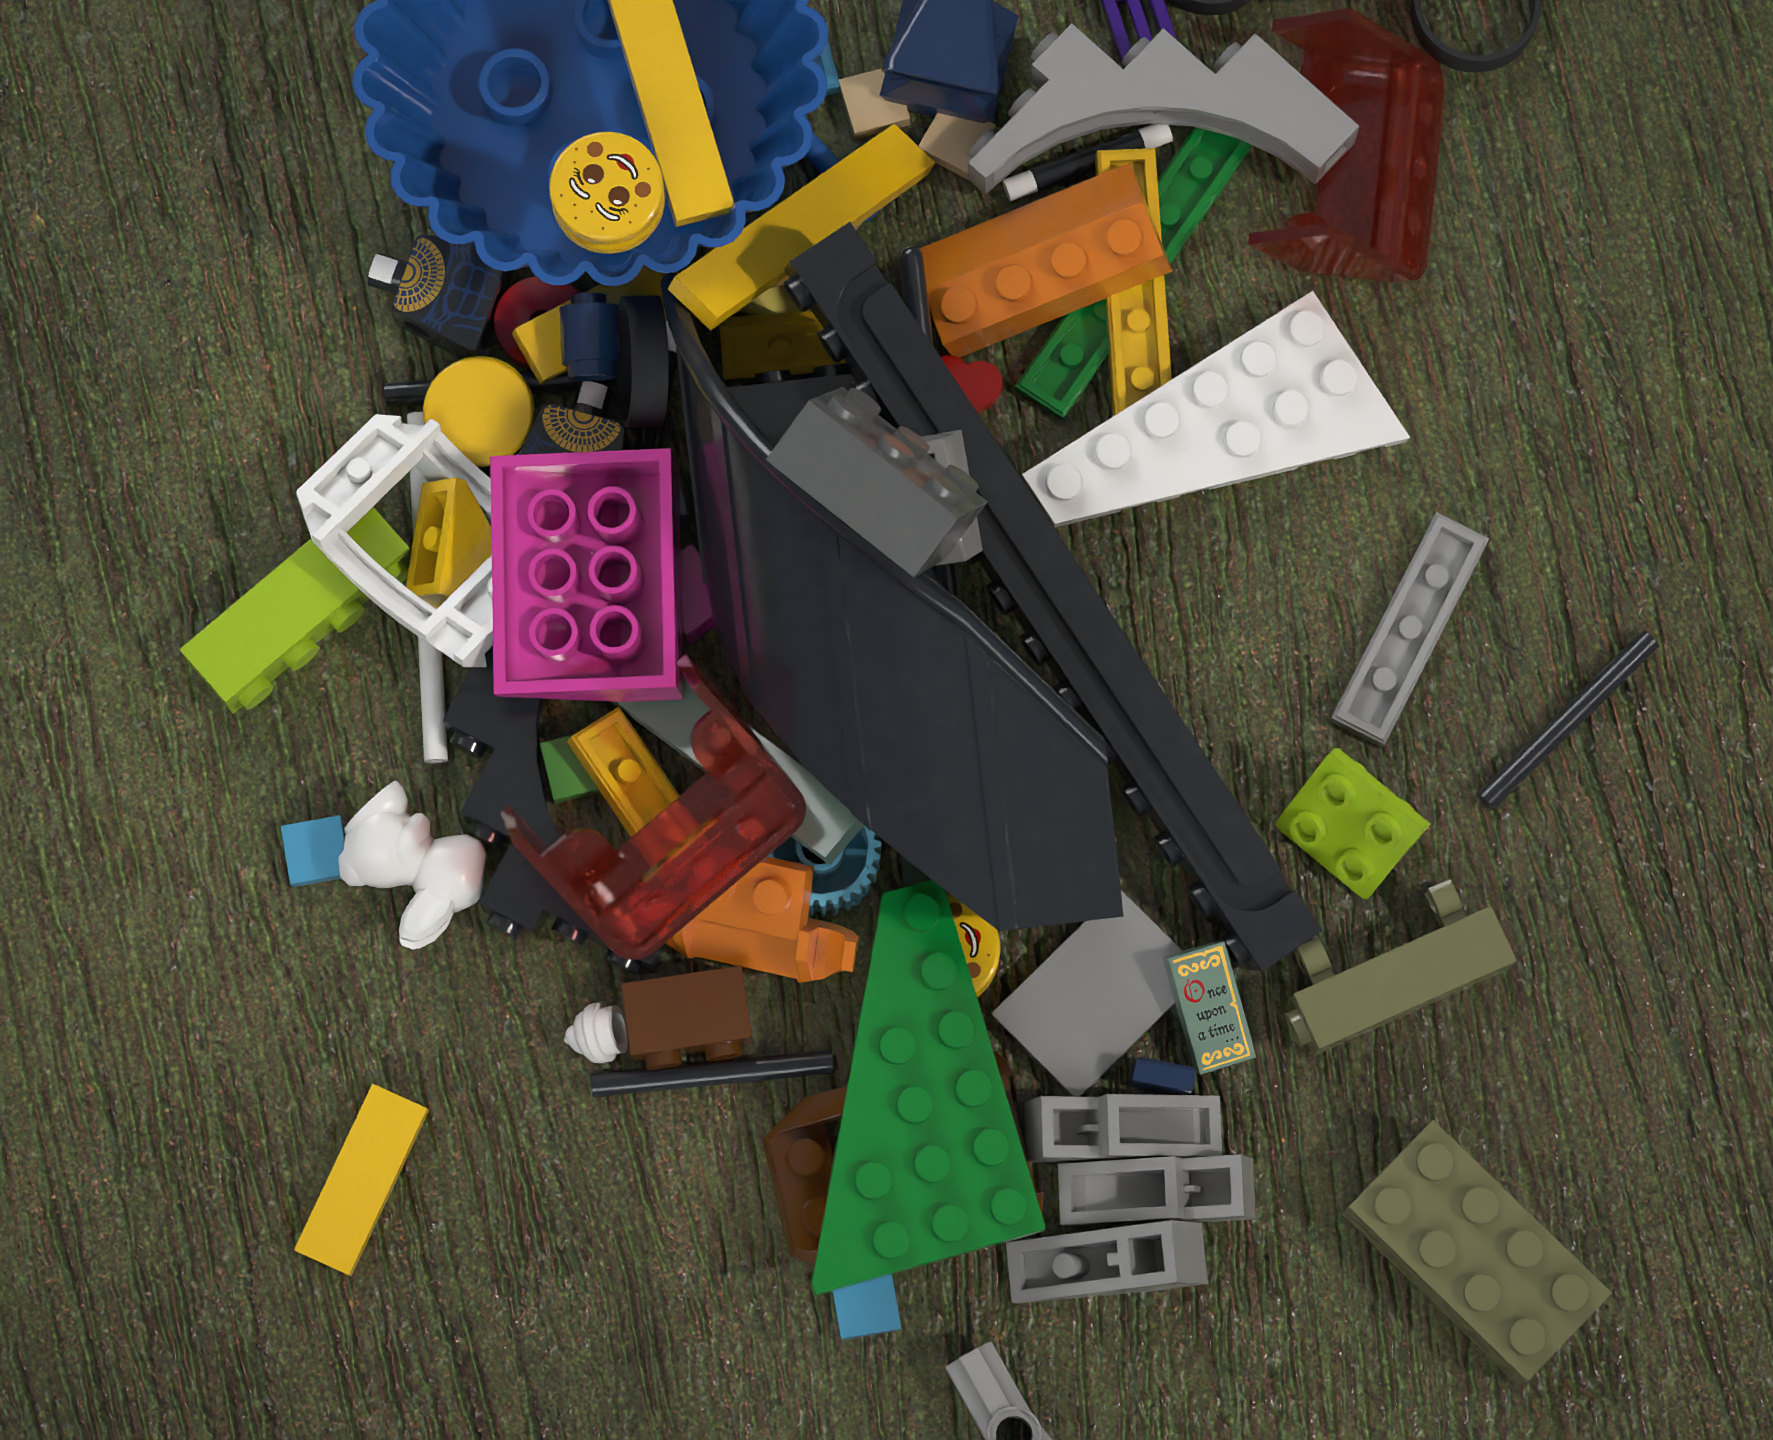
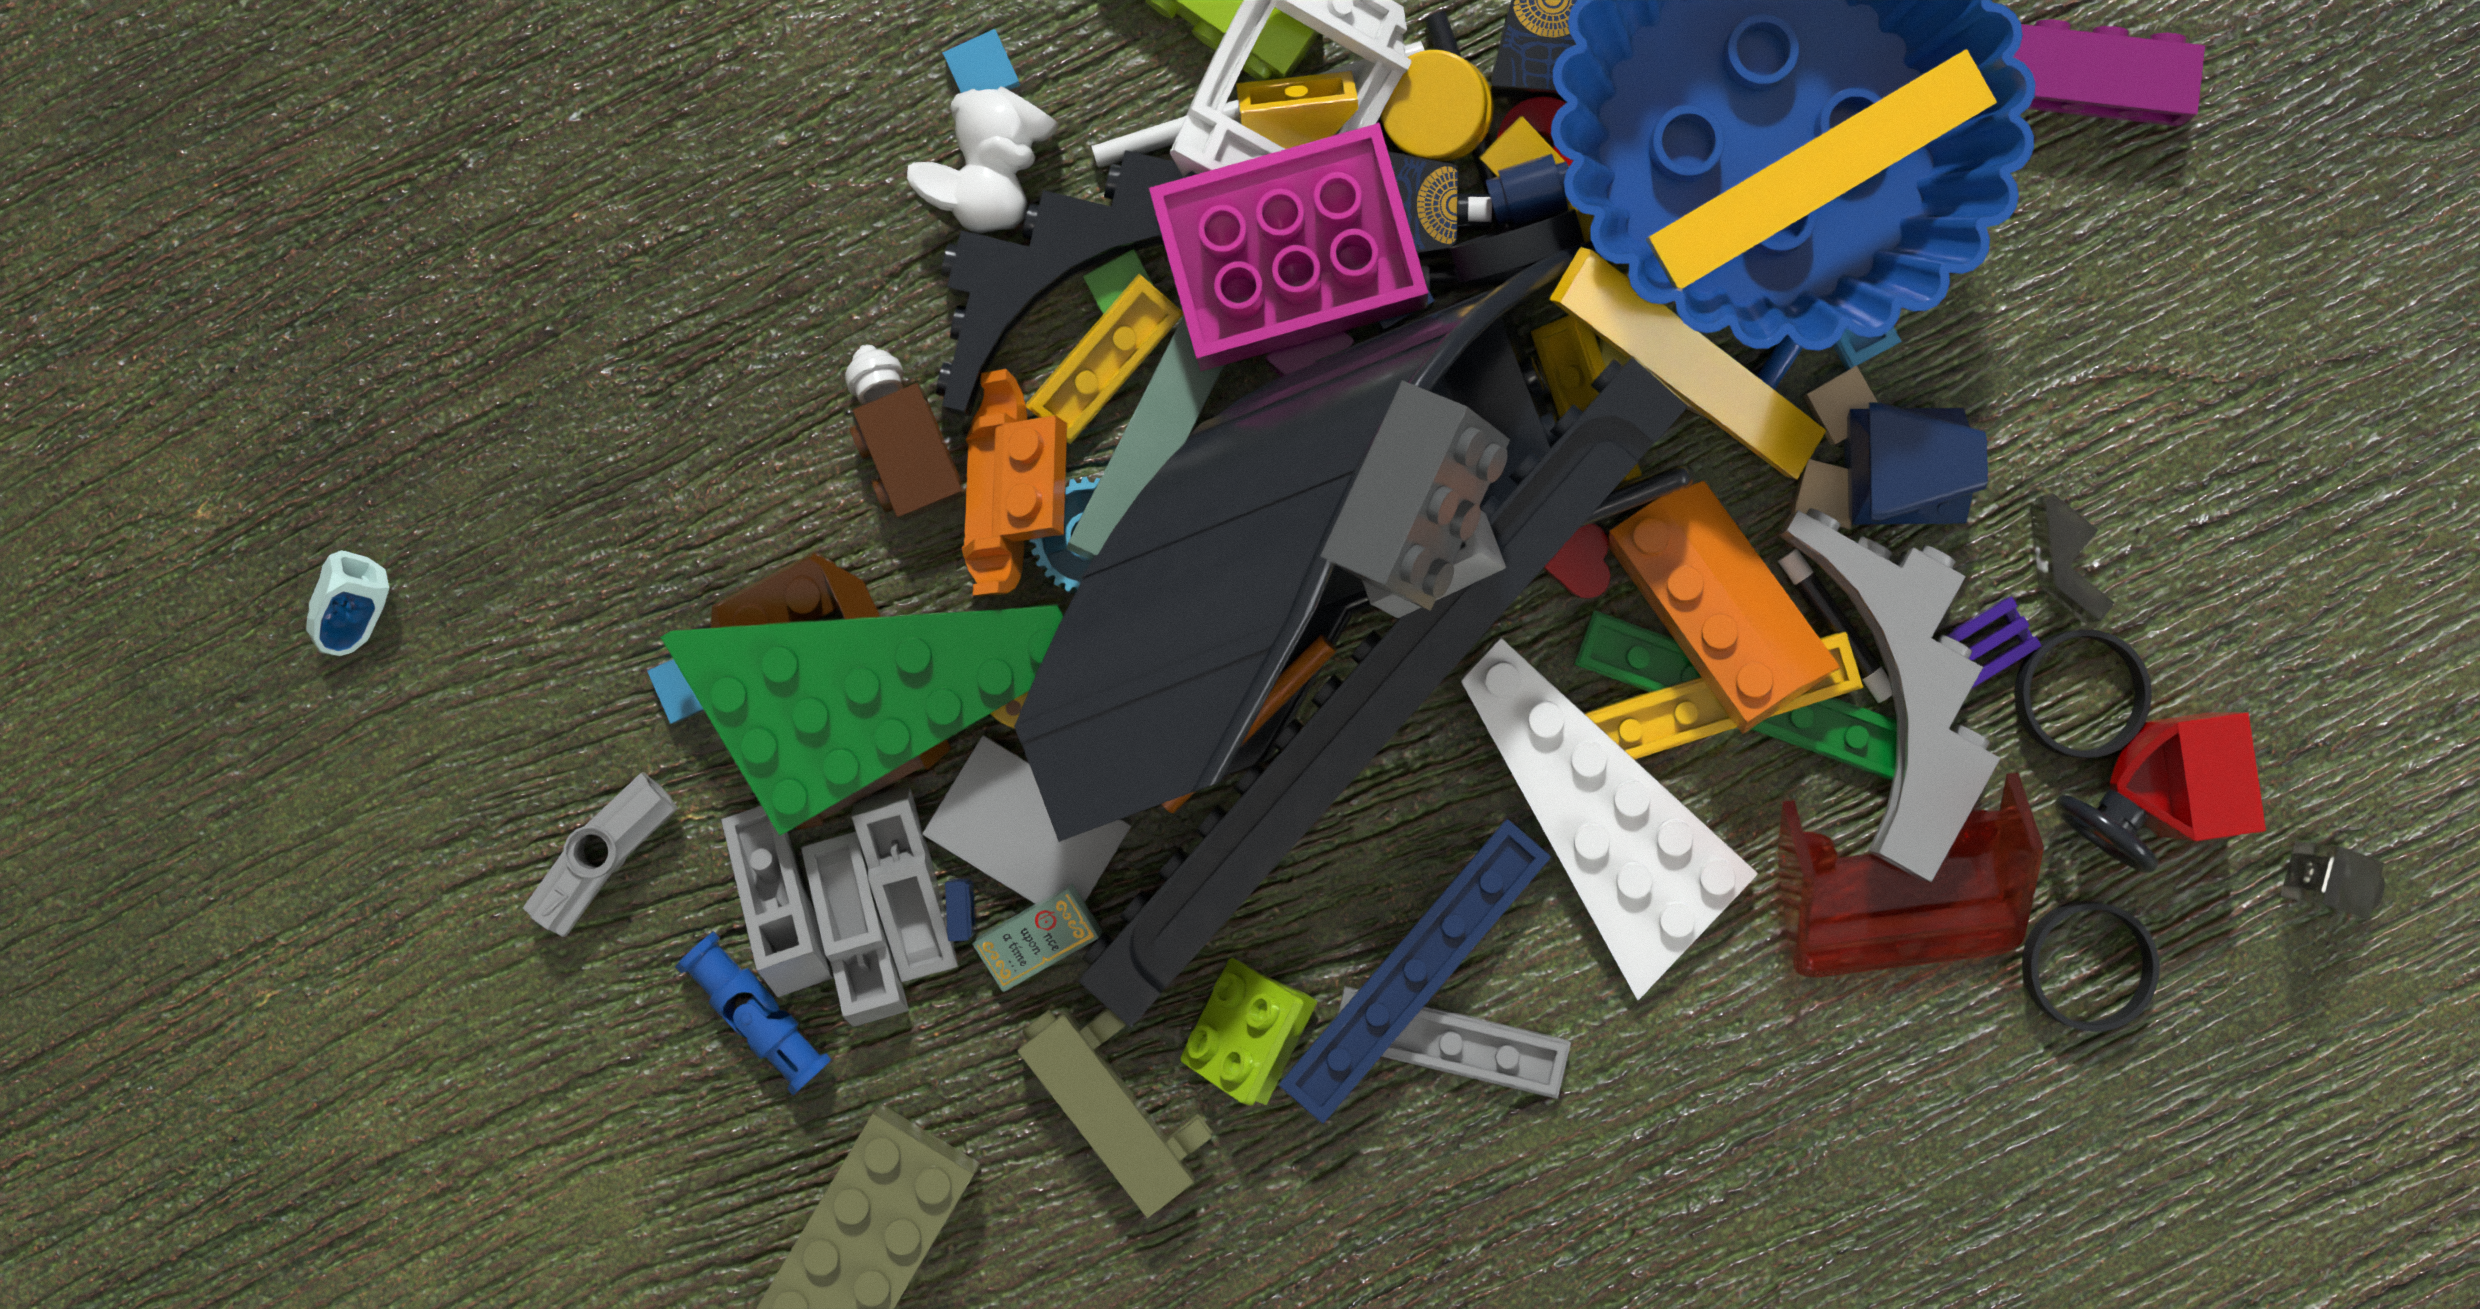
camera: 80 degrees right, 10 degrees up
yellow tile [294,1084,429,1276] -> none
clear red windscreen [500,654,806,960] -> none
yellow head [549,132,665,254] -> none
black bar [591,1049,834,1098] -> none
black bar [1476,630,1659,811] -> none
none -> blue piece [675,931,832,1095]
none -> dark blue plate [1277,819,1551,1124]

